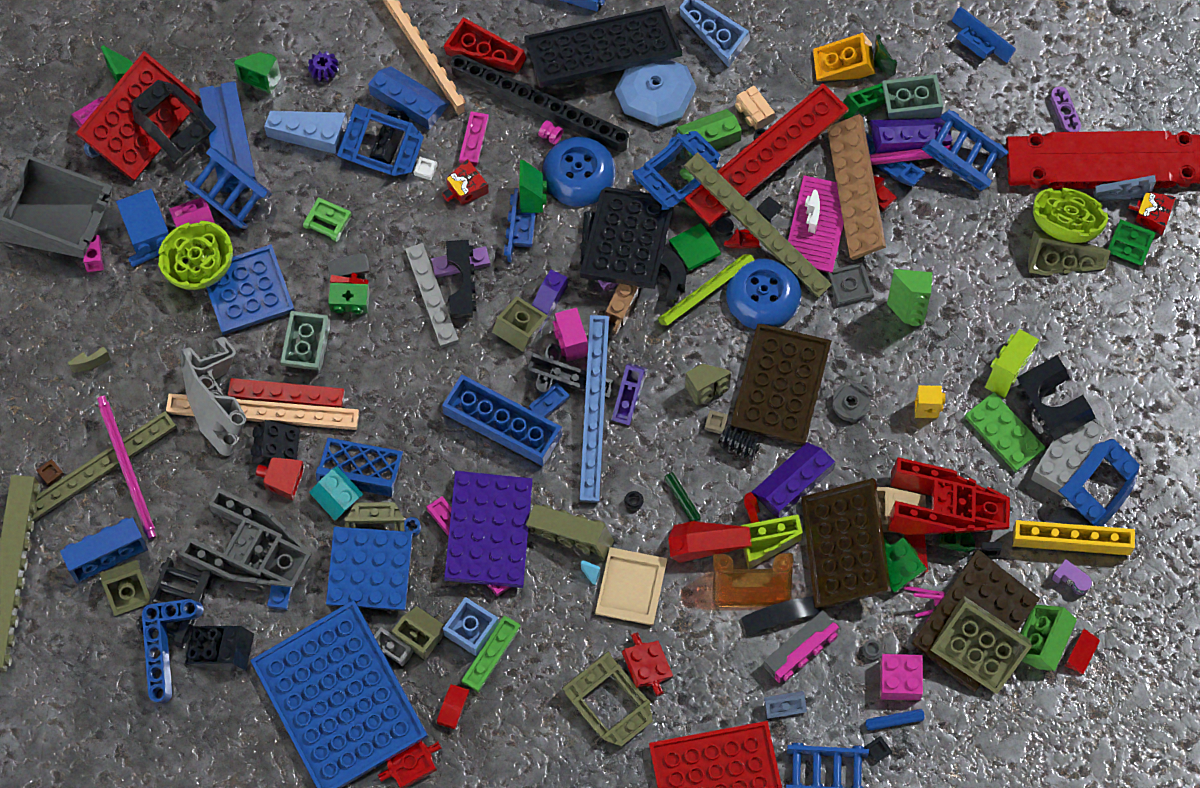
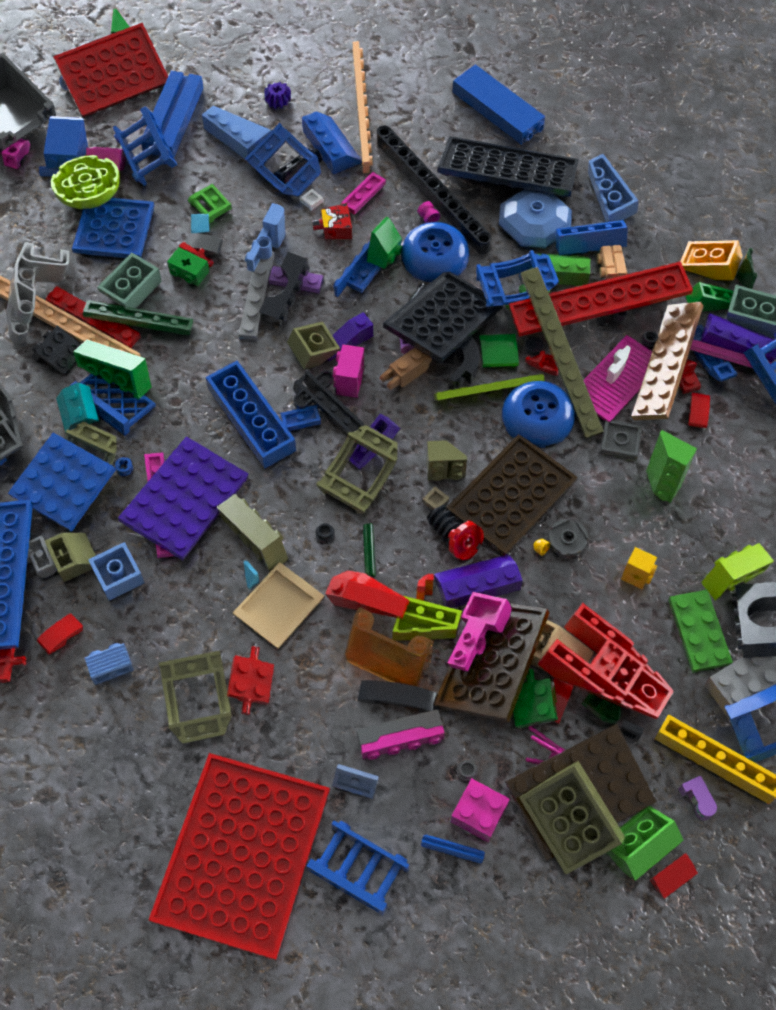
camera: 25 degrees right, 5 degrees down
black wedge [131,80,216,163] -> none
green slope [234,52,281,94] -> none
red torso [256,458,305,501] -> none
red wedge [444,17,526,74] -> none
bright green plate [462,615,521,692] -> none
medium blue plate [580,315,609,503] -> none
black tile [757,196,783,222] -> none
black tile [864,736,892,765] -> none
none -> green wedge [73,340,152,400]
none -> dark green plate [83,300,194,336]
none -> medium blue brick [85,643,134,685]
none -> medium azure slope [191,214,210,233]
none -> medium blue plate [245,203,286,272]
none -> olive wedge [316,425,398,514]
none -> red plate [448,520,484,560]
none -> dark pink plate [448,592,511,671]
none -> yellow hinge [533,539,550,556]
none -> blue brick [556,220,628,255]
none -> black plate [641,330,658,348]
none -> red slope [688,392,710,428]

